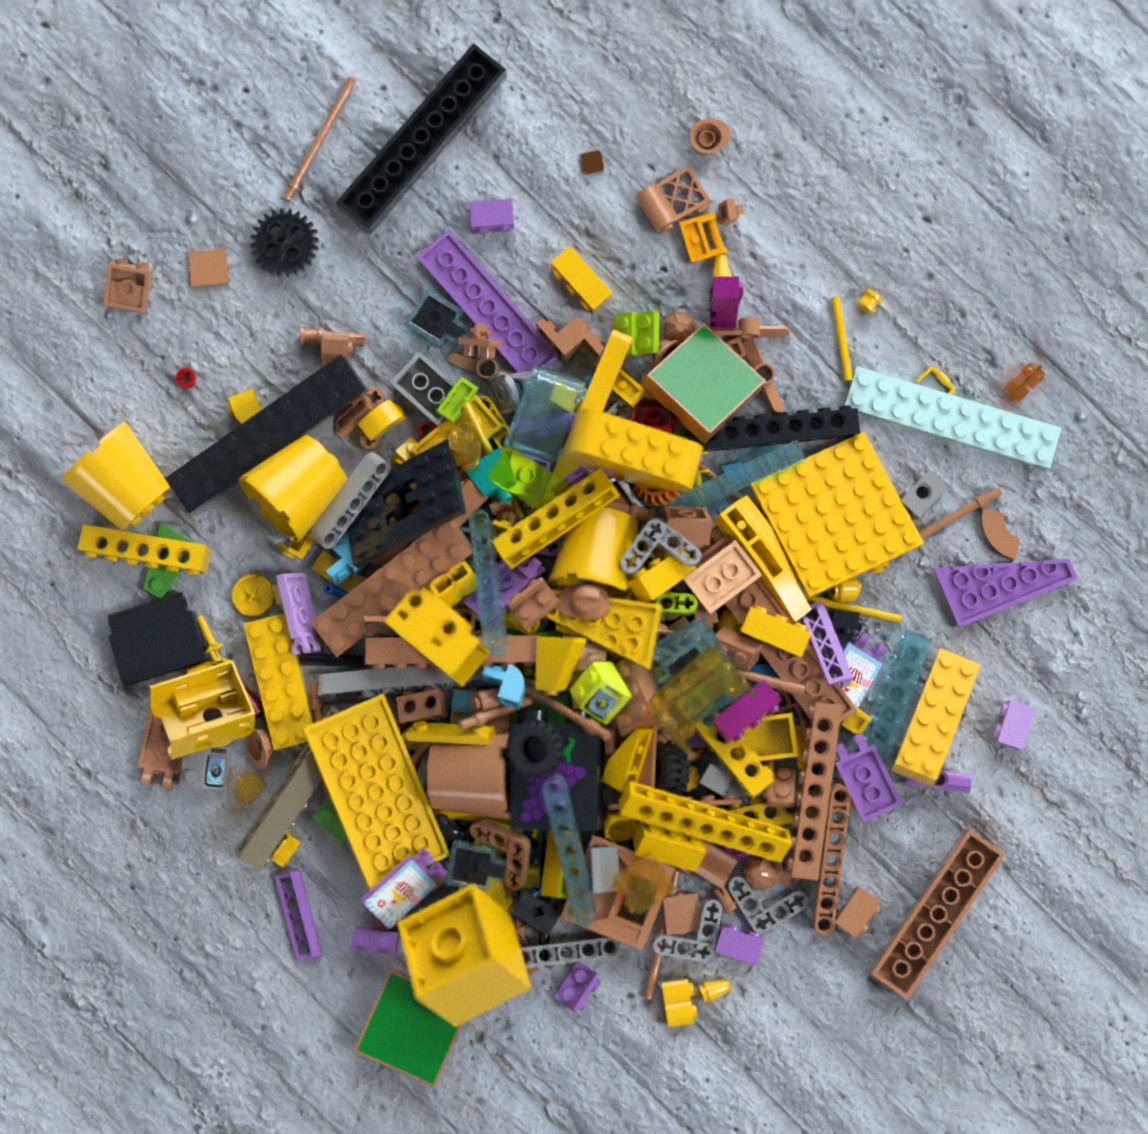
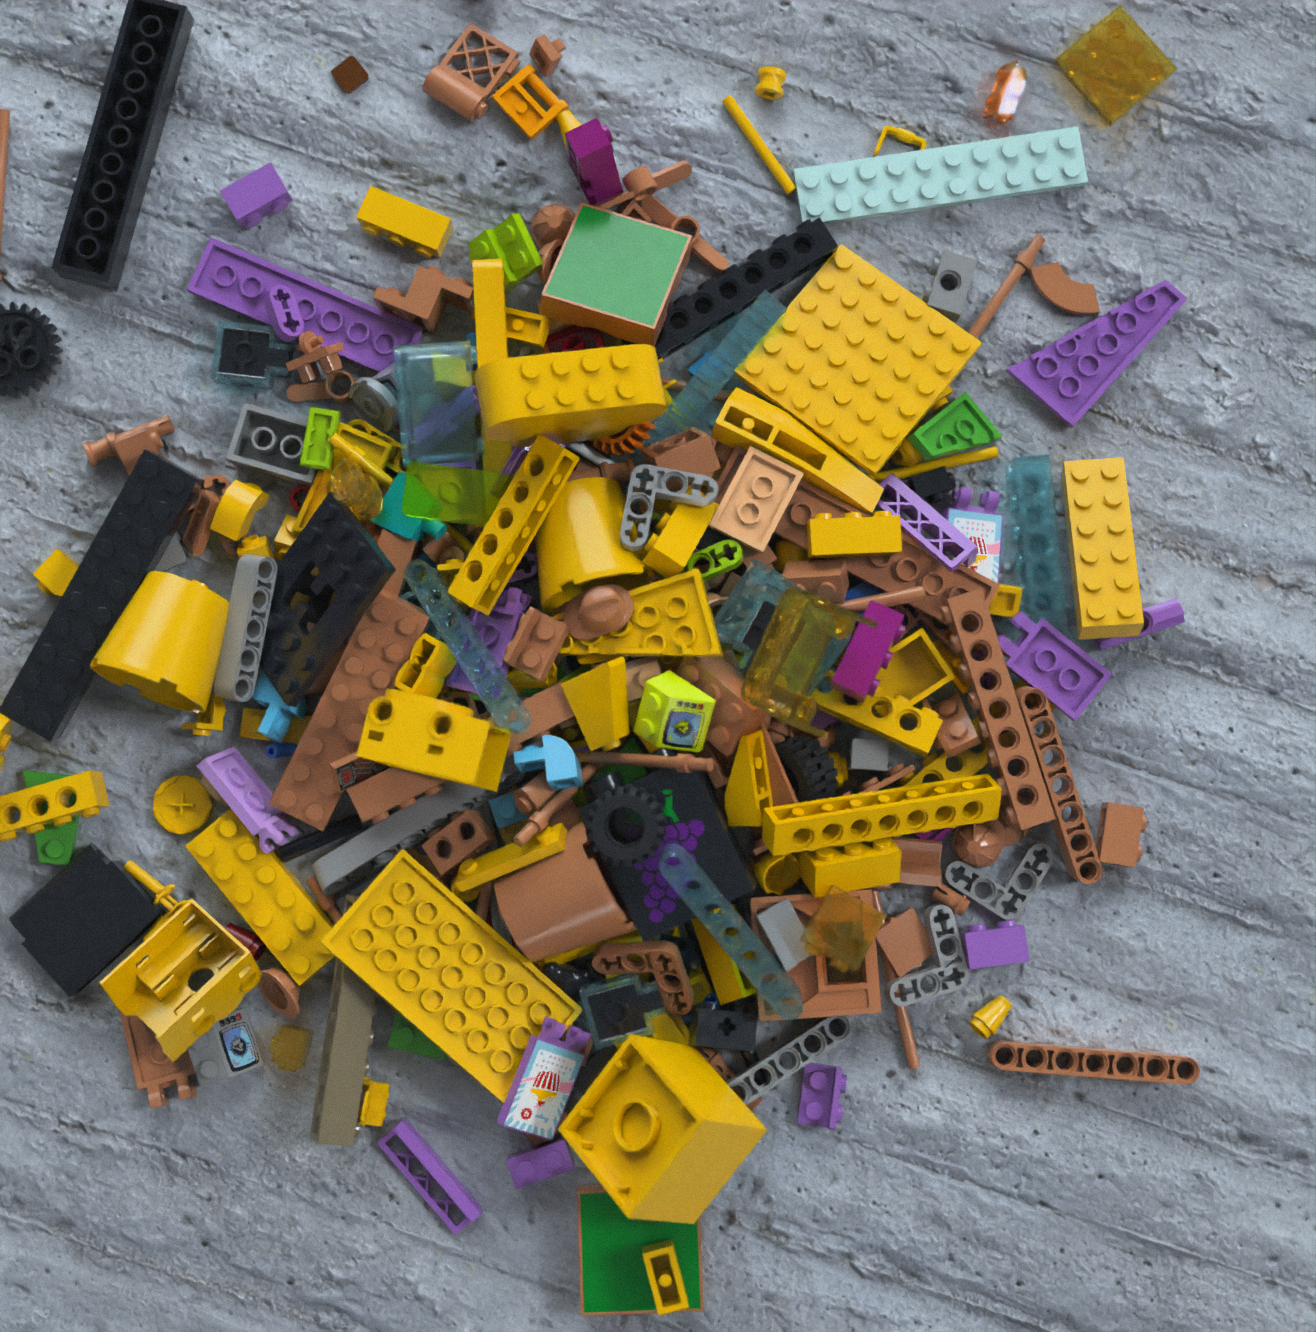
camera: 25 degrees left, 0 degrees up
yellow brick [661,978,698,1027] -> none
nougat brick [868,829,1006,1000] -> none
lavender brick [993,700,1035,750] -> none
none -> yellow bracket [237,535,277,564]
none -> medium lavender beam [265,285,304,342]
none -> yellow brick [642,1239,689,1316]
none -> bright green wing [907,392,1003,461]
none -> nougat beam [986,1040,1200,1084]
none -> clear yellow plate [1054,5,1177,127]

